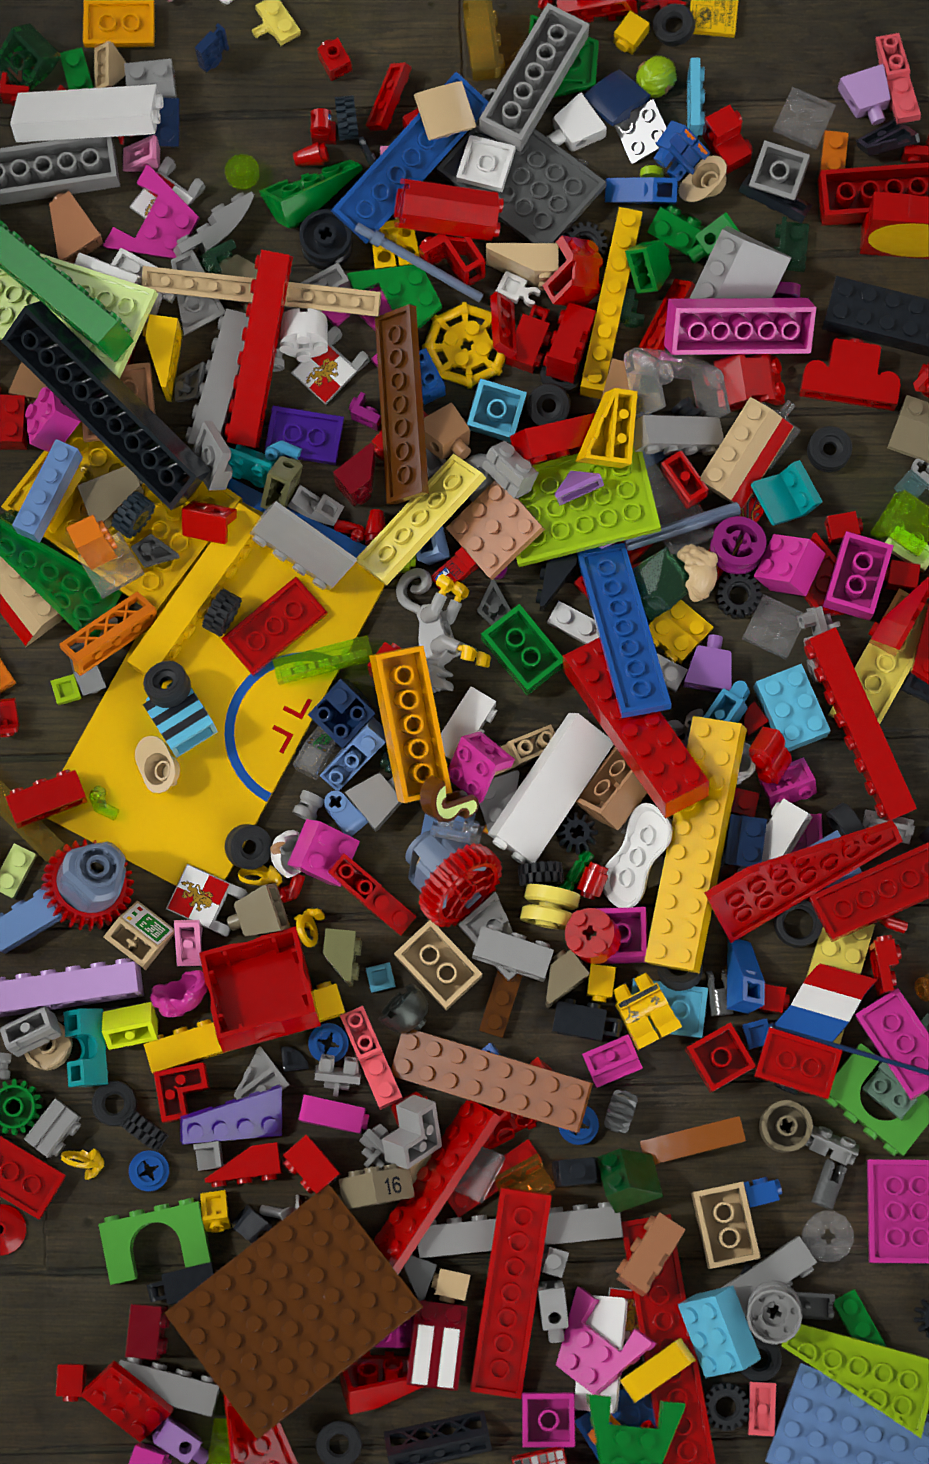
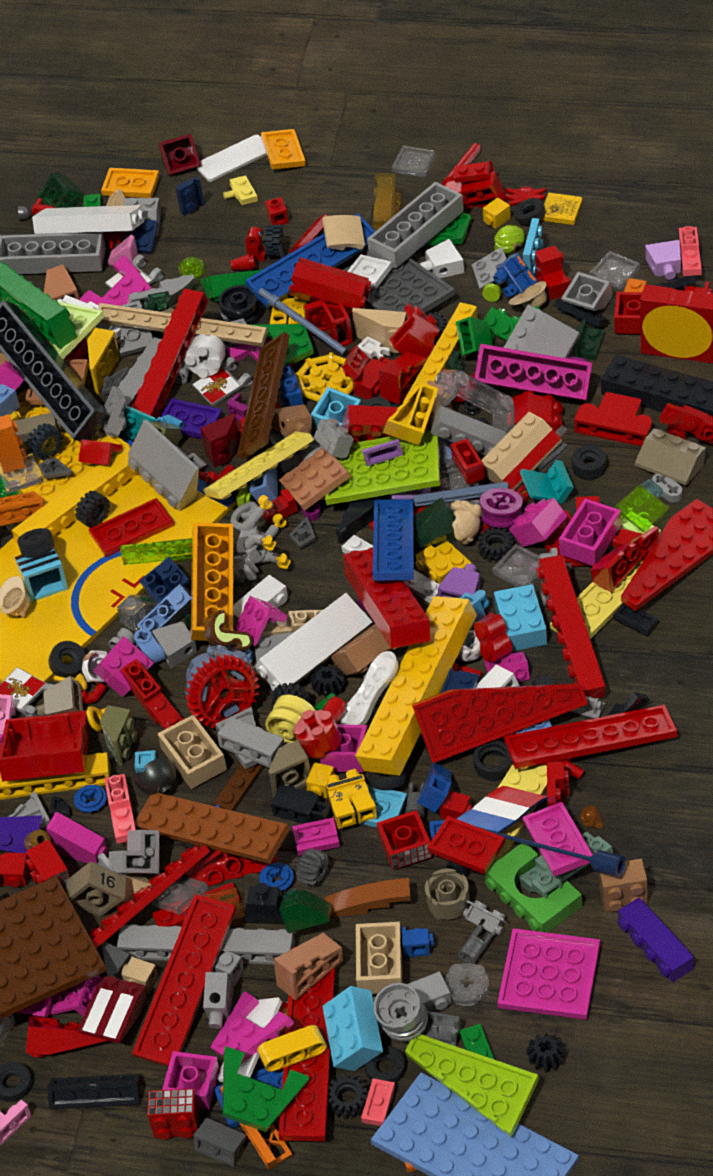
camera: 15 degrees right, 30 degrees down
light grey hips [315,1054,361,1097] -> none
green brick [481,604,563,696] -> none
dark blue slope [584,69,650,126] -> none
blue slope [605,177,678,205] -> none
none -> pearl gold brick [24,830,50,850]

